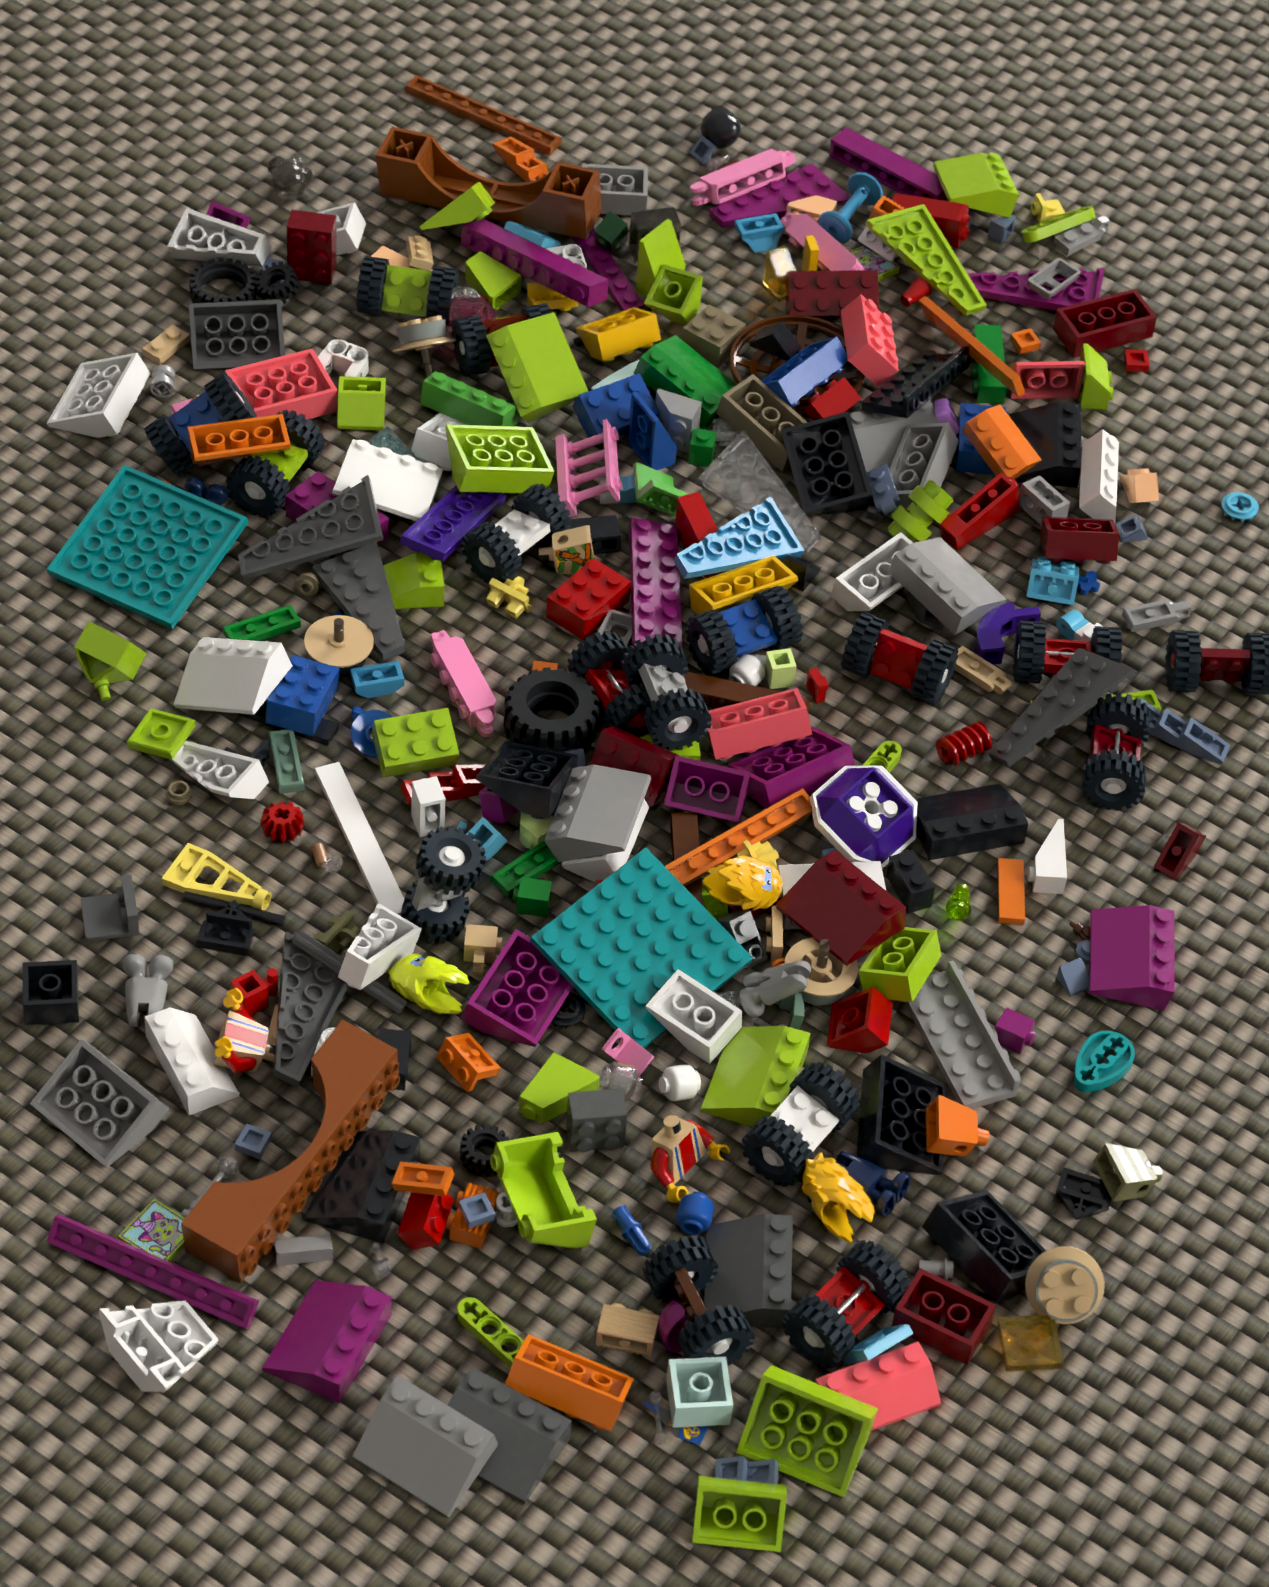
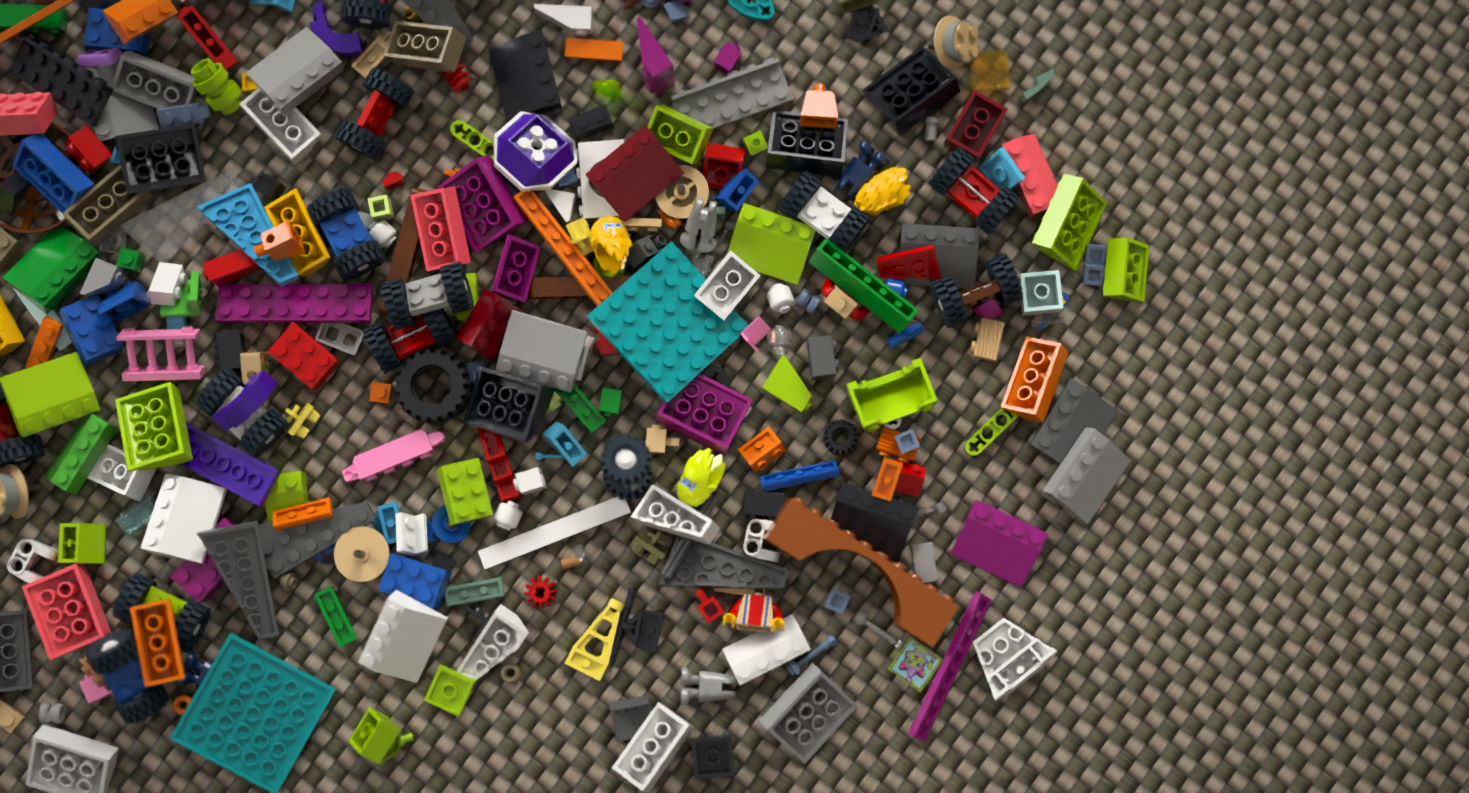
camera: 85 degrees left, 35 degrees up
none -> orange plate [25,316,64,368]
none -> white brick [149,262,187,306]
none -> dark purple arch [211,370,277,432]
none -> orange torso [254,221,305,261]
none -> orange tile [272,497,333,531]
none -> dark tan brick [383,21,467,73]
none -> white bracket [395,512,428,556]
none -> white head [494,500,522,531]
none -> white slope [545,189,576,224]
none -> white slope [612,702,695,793]
none -> magenta slope [637,17,675,97]
none -> blue slope [715,169,759,211]
none -> lime bracket [741,130,768,155]
none -> blue tile [760,460,840,492]
none -> sand blue piece [786,635,837,677]
none -> sand blue wheel [795,289,821,314]
none -> green brick [808,238,918,333]
none -> red wing [876,244,941,281]
none -> sand green slope [1020,69,1055,104]

